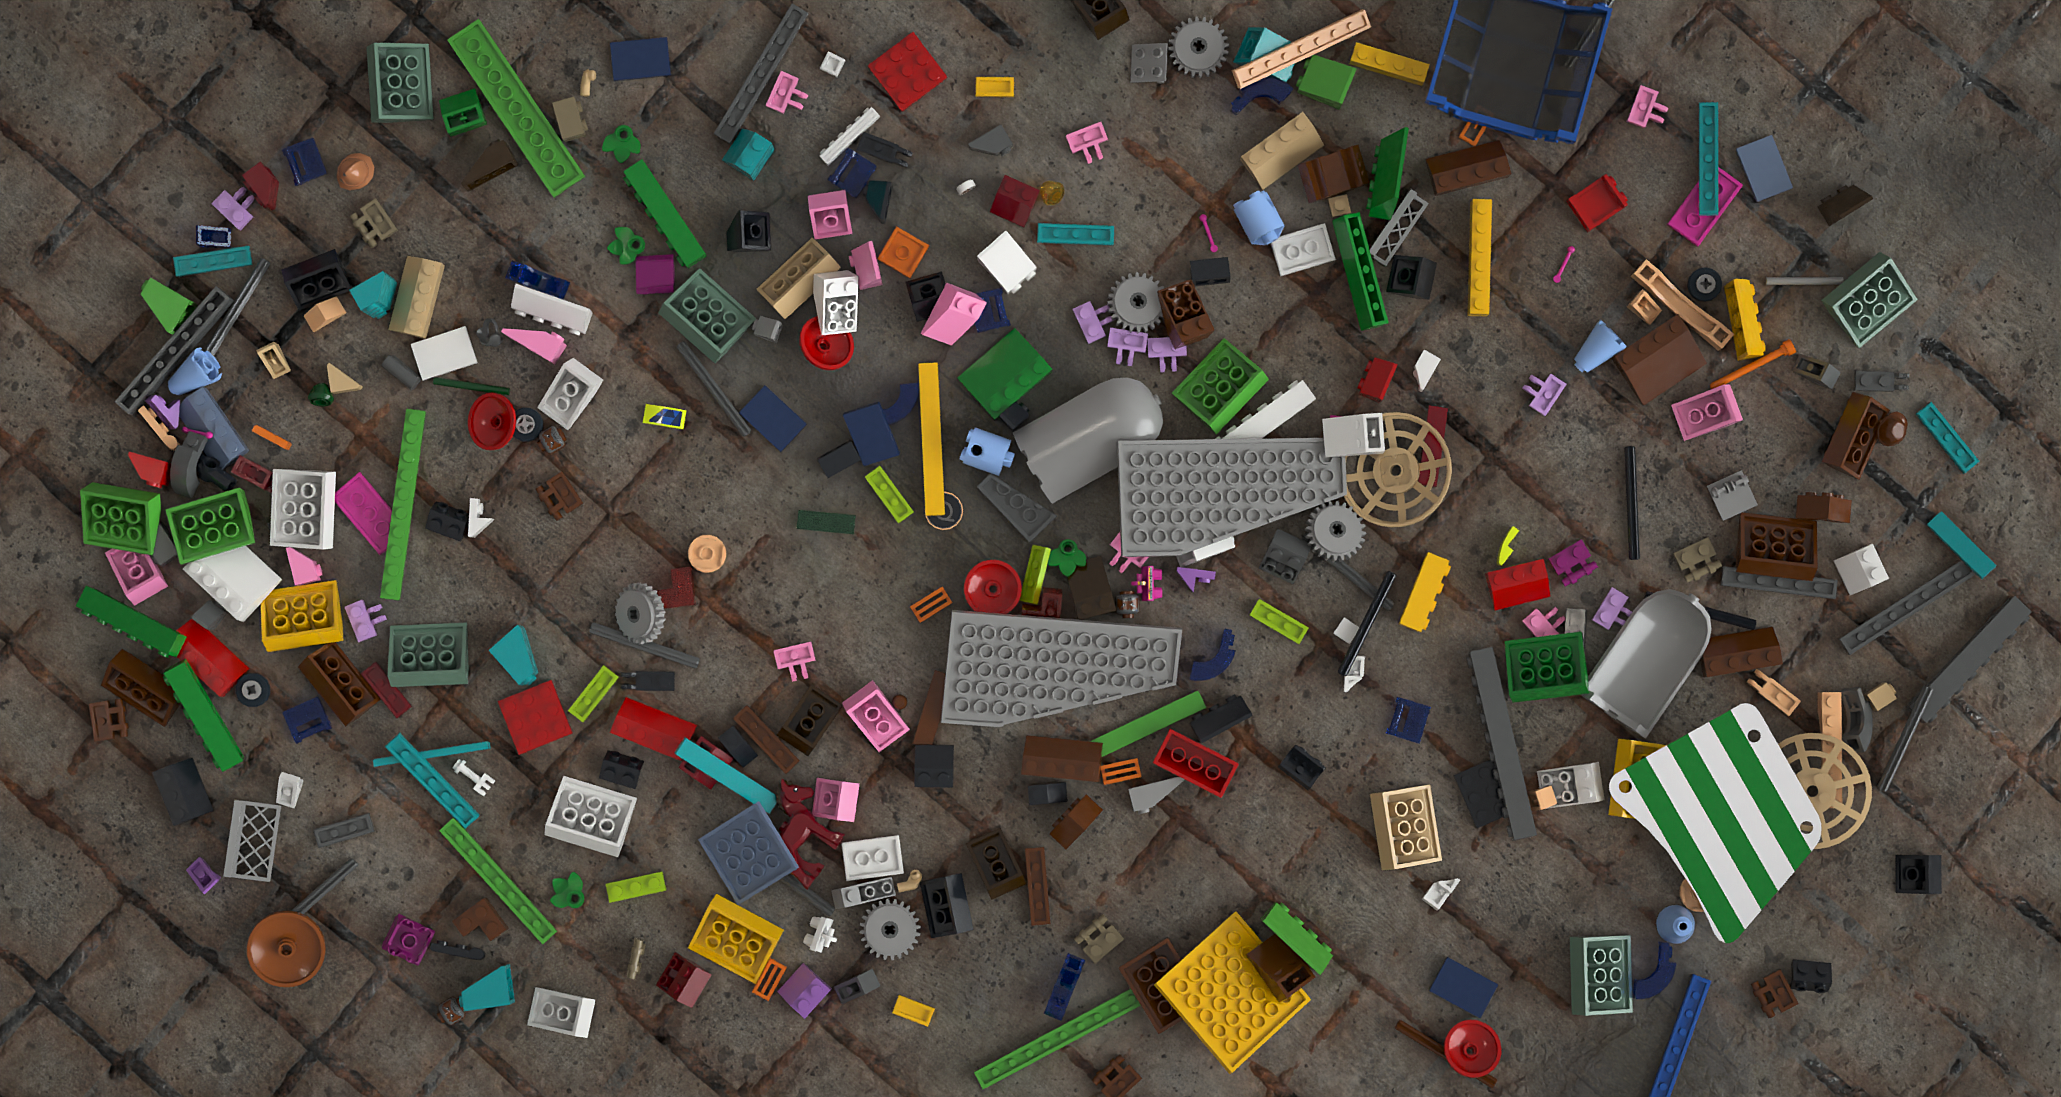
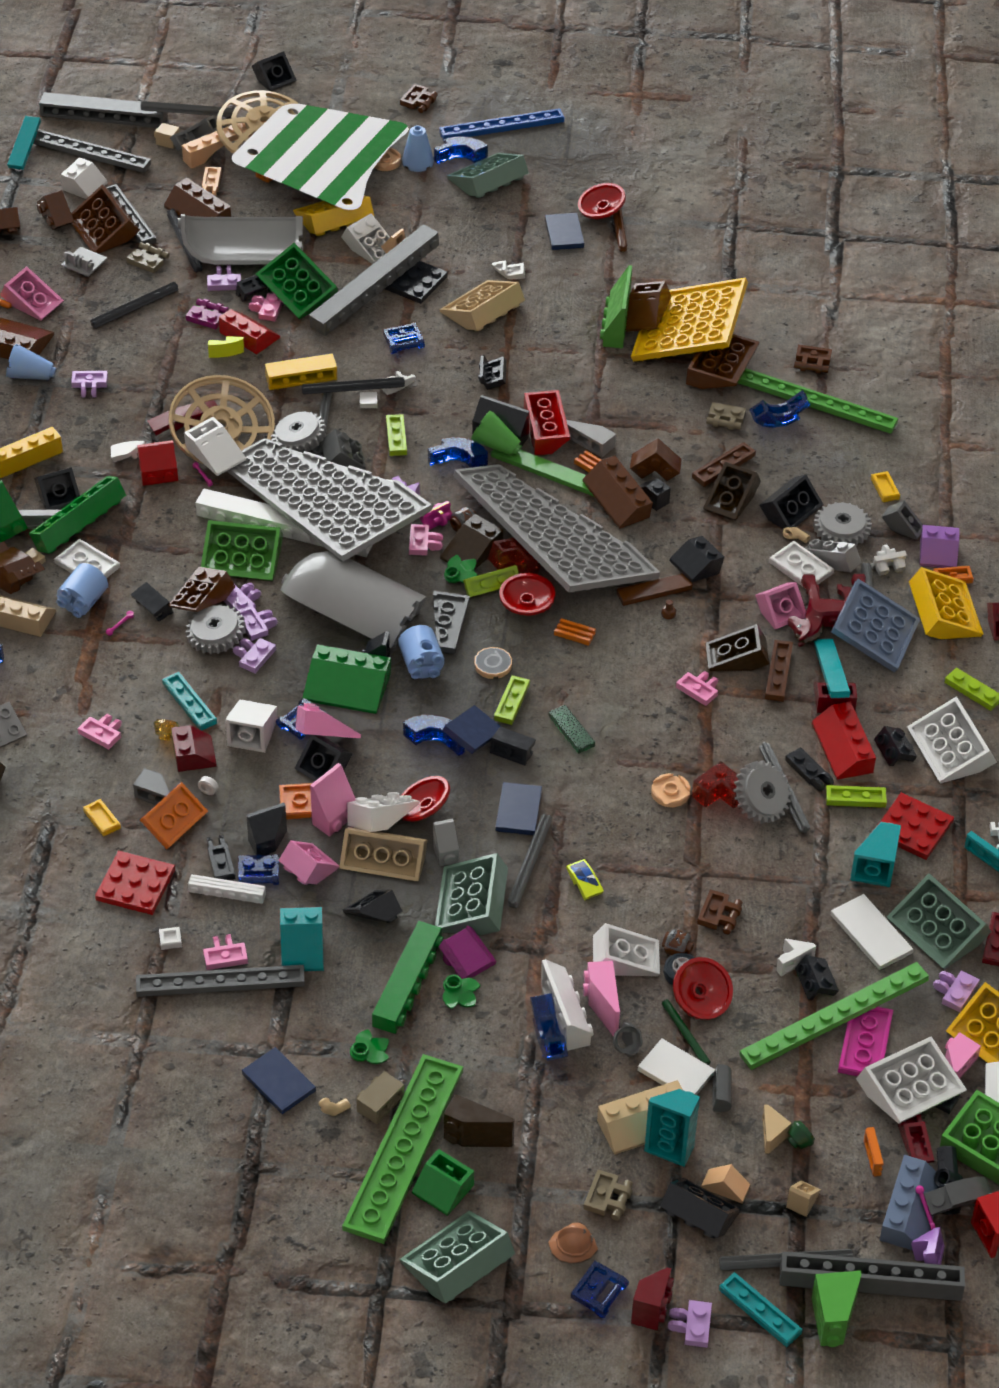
camera: 130 degrees left, 40 degrees down
light nougat hinge [138,405,180,451] -> none
light blue cone [168,347,222,396] -> none
clear blue slope [196,225,231,248] -> none
black slope [718,726,758,768] -> none
bright pink slope [842,680,910,752] -> none
yellow tile [918,363,945,516] -> none
black bracket [1790,959,1832,993] -> none
none -> orange tile [140,782,208,849]
none -> bright green cone [471,411,522,456]
none -> white tile [830,894,913,970]

